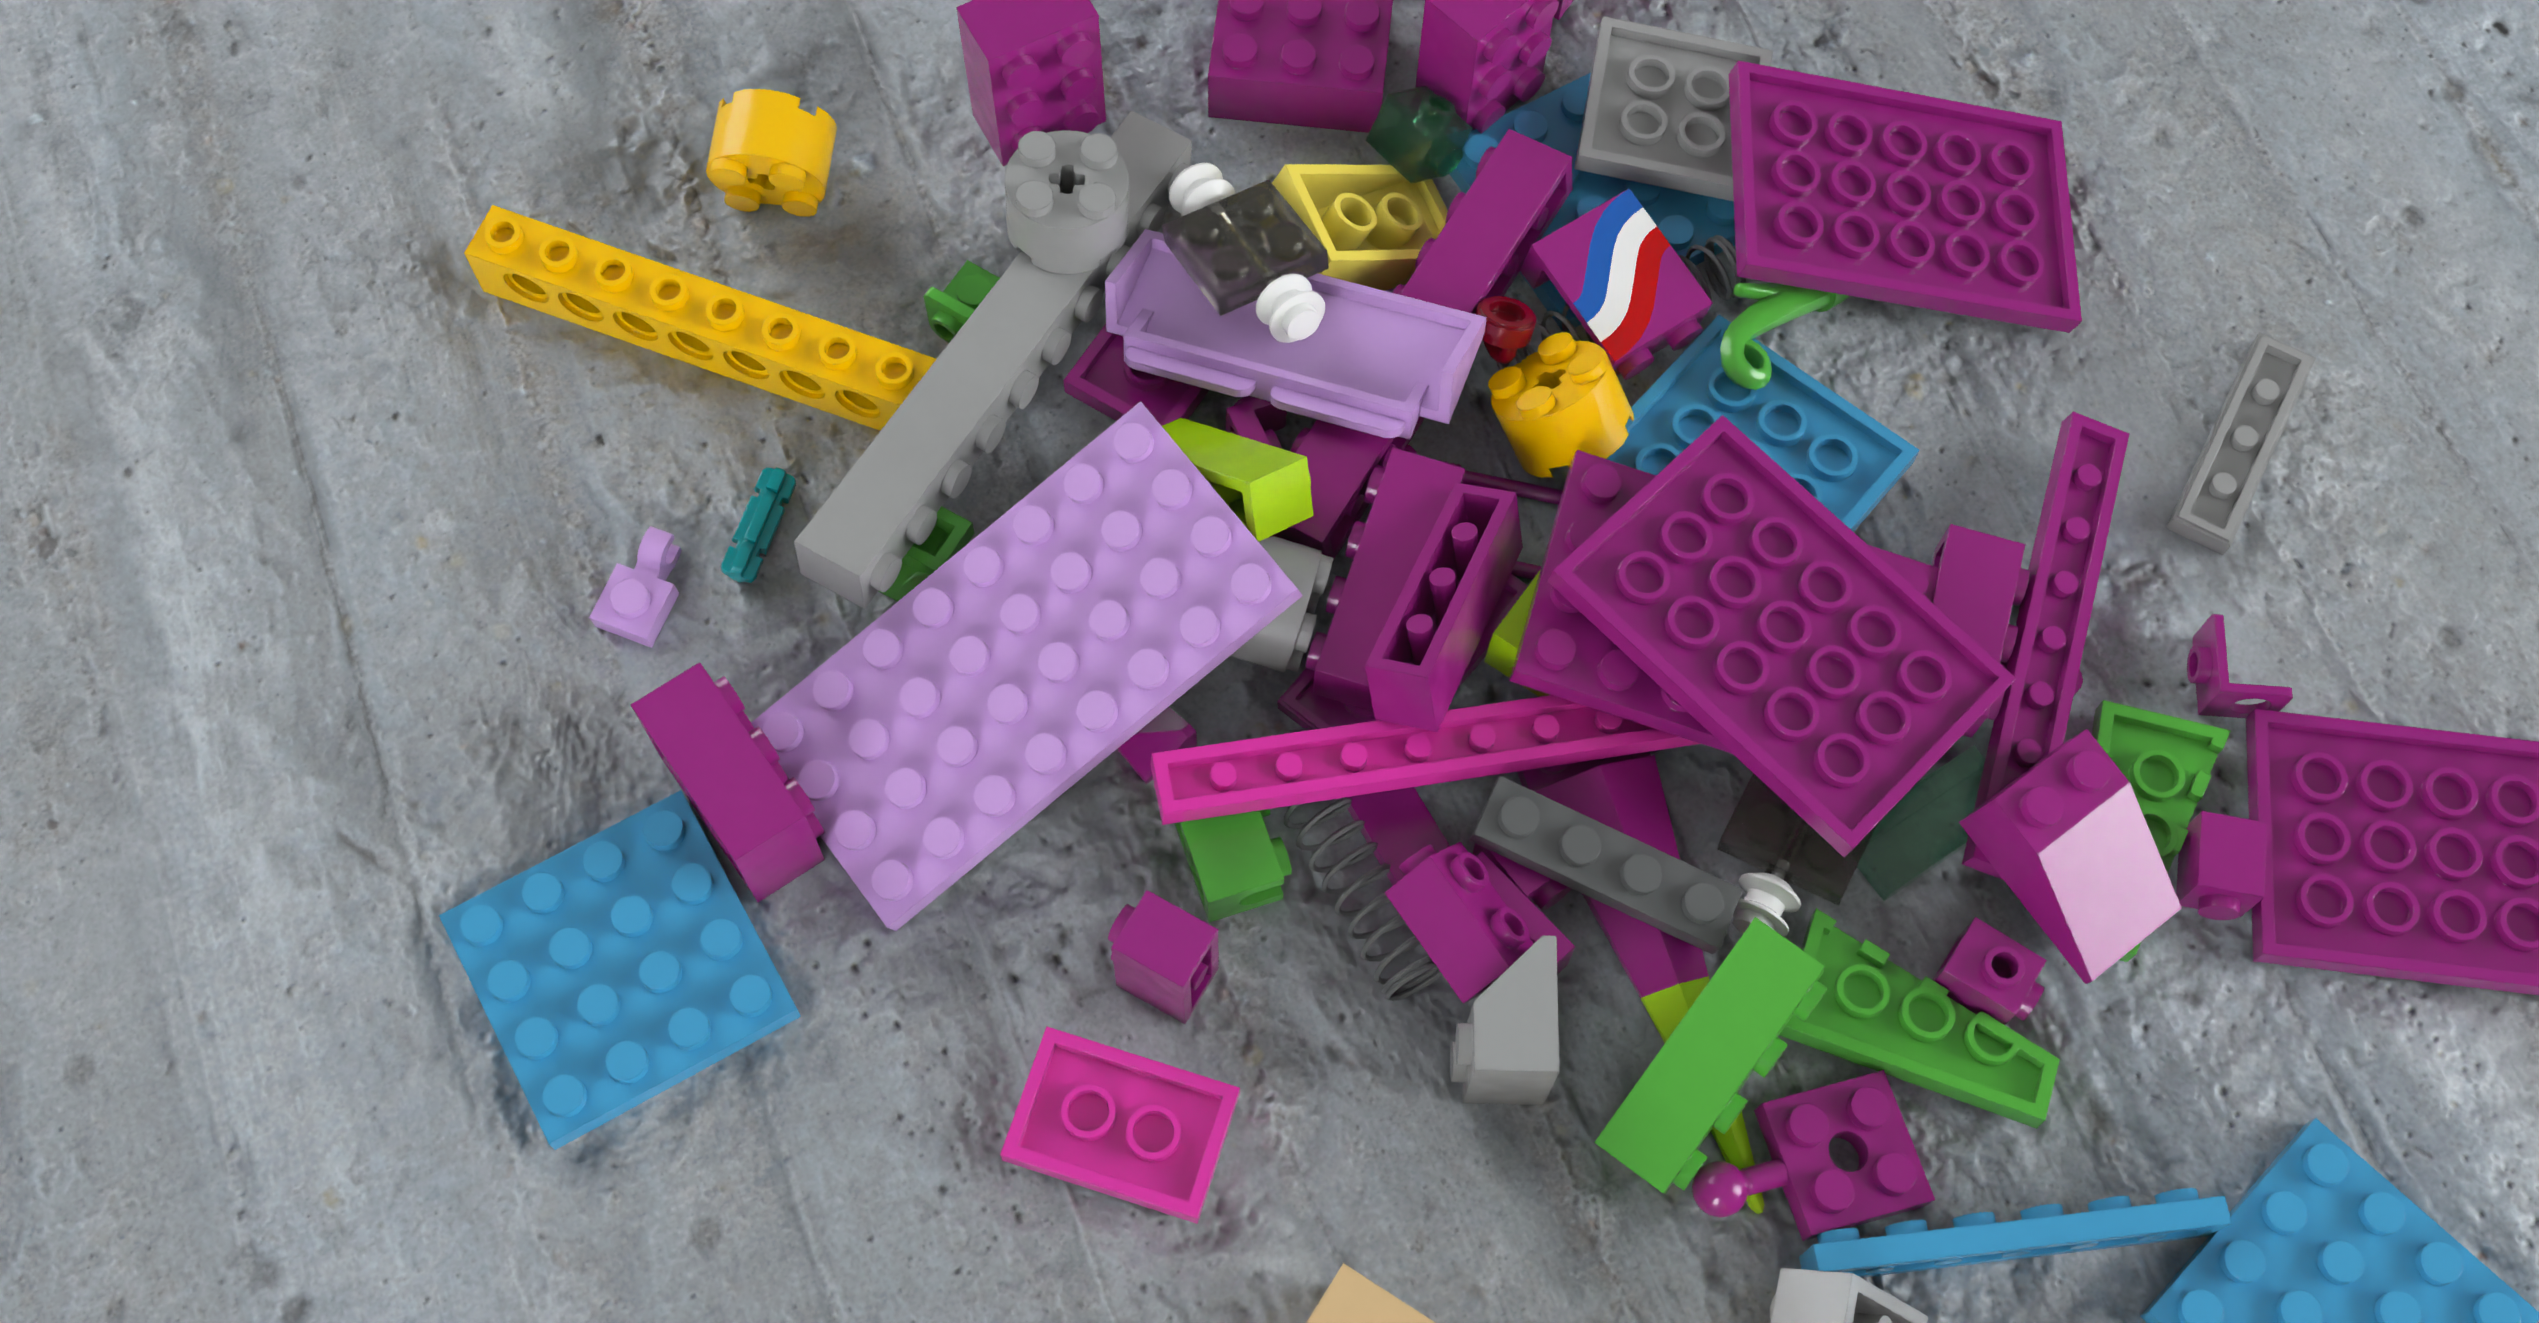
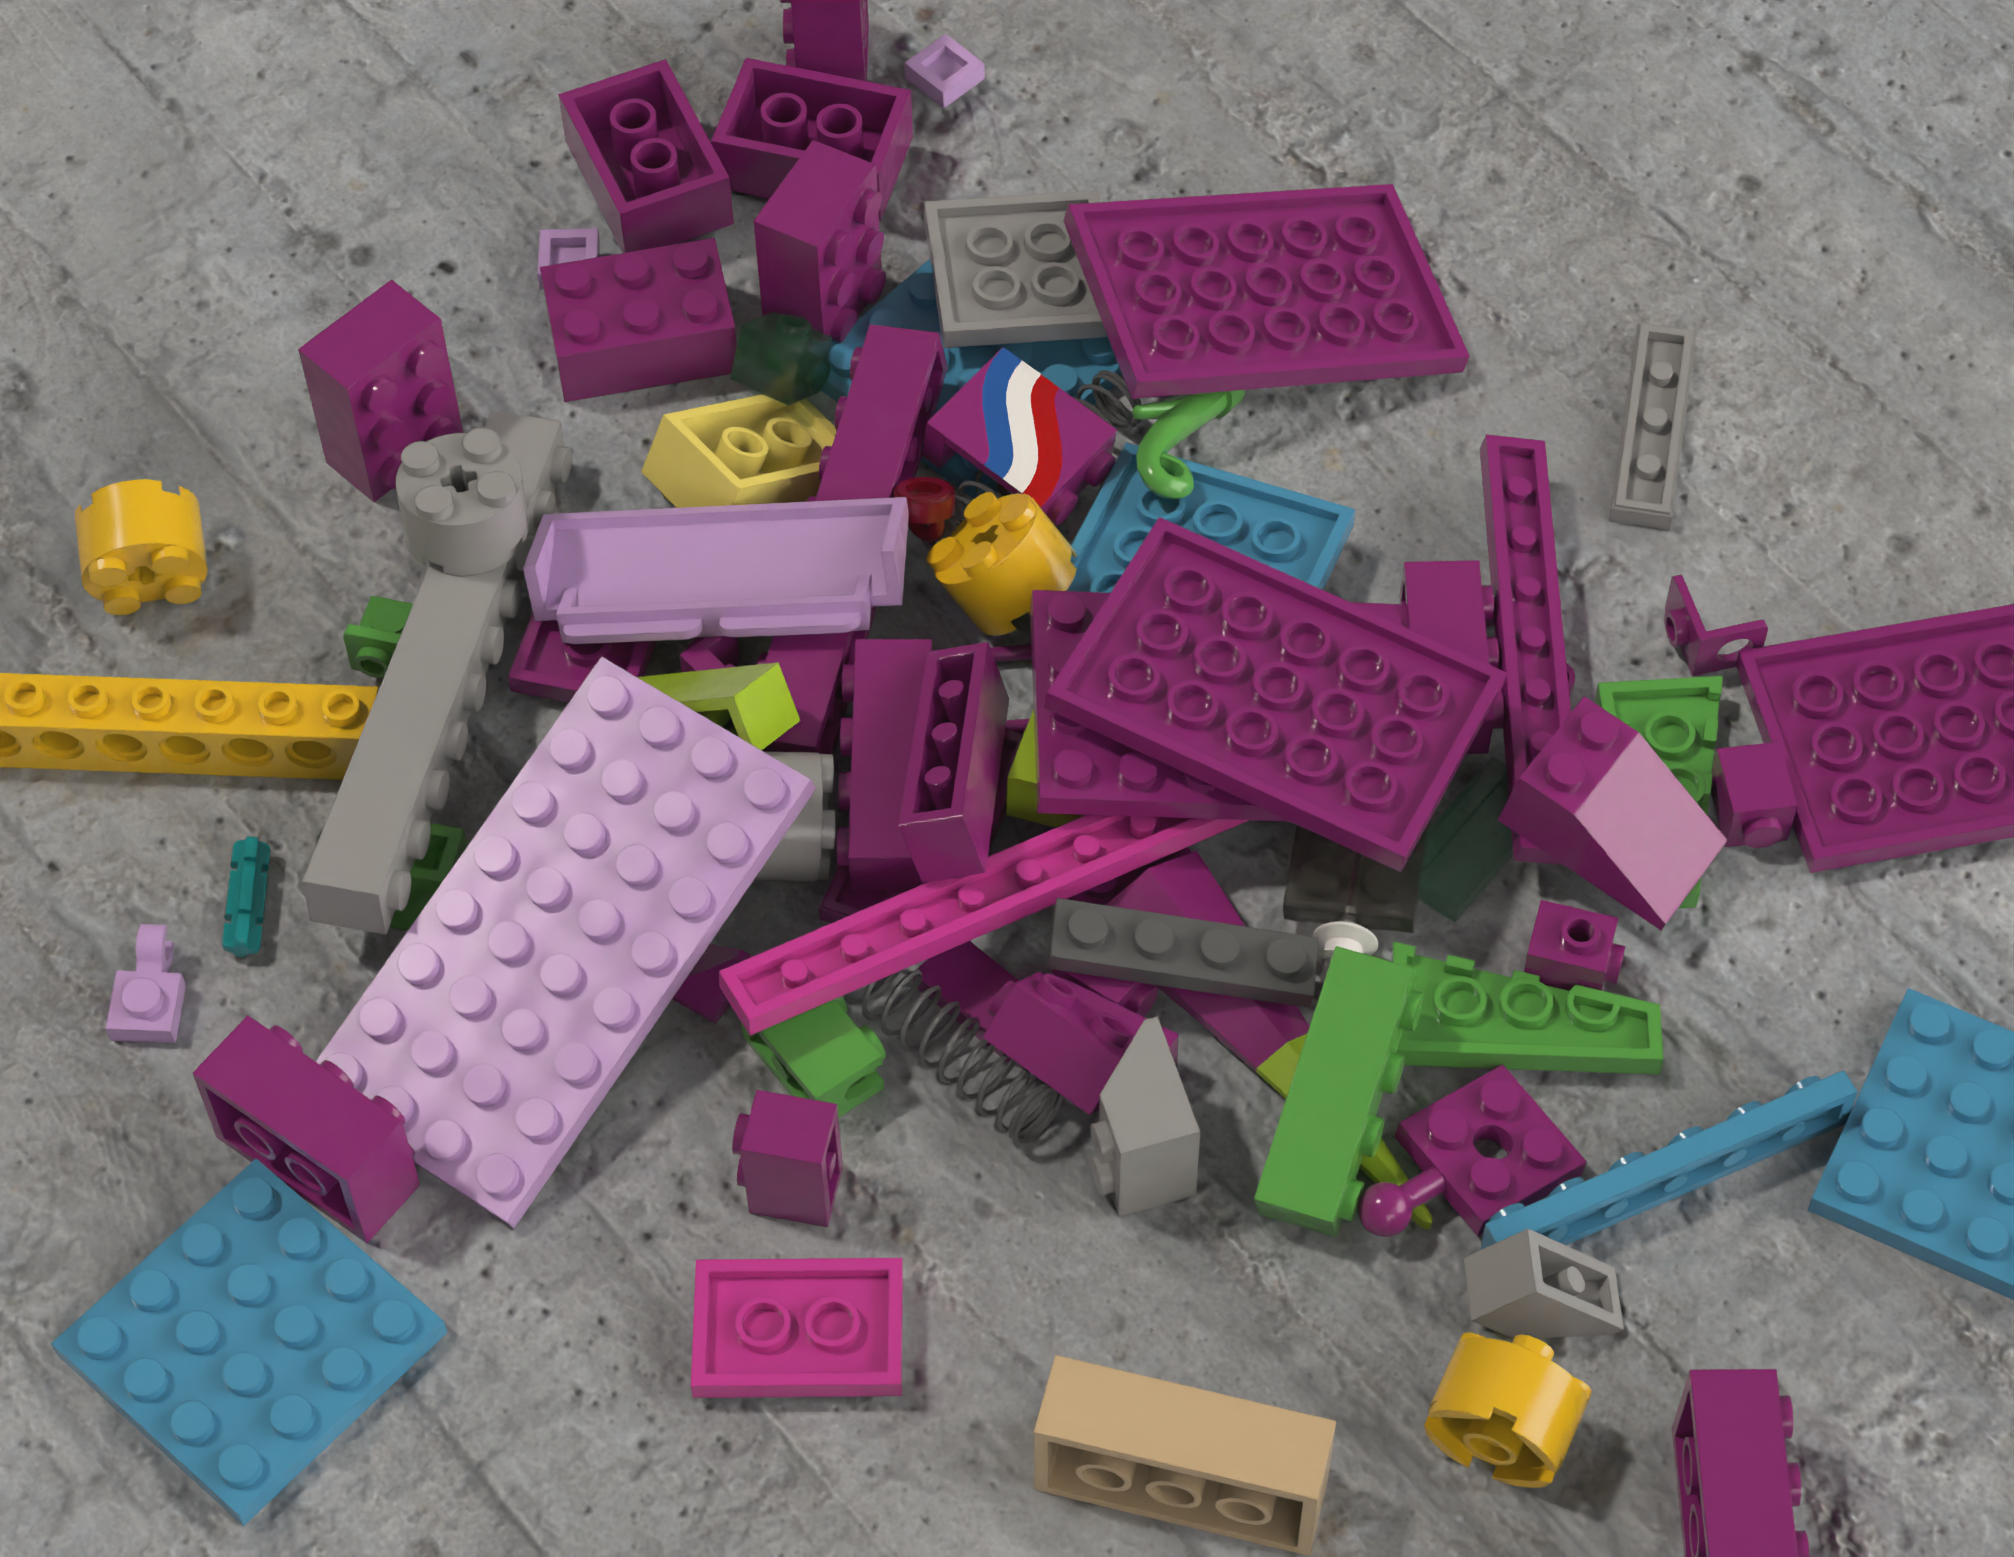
camera: 15 degrees left, 10 degrees down
clear smoke plate [1162,163,1329,343] -> none

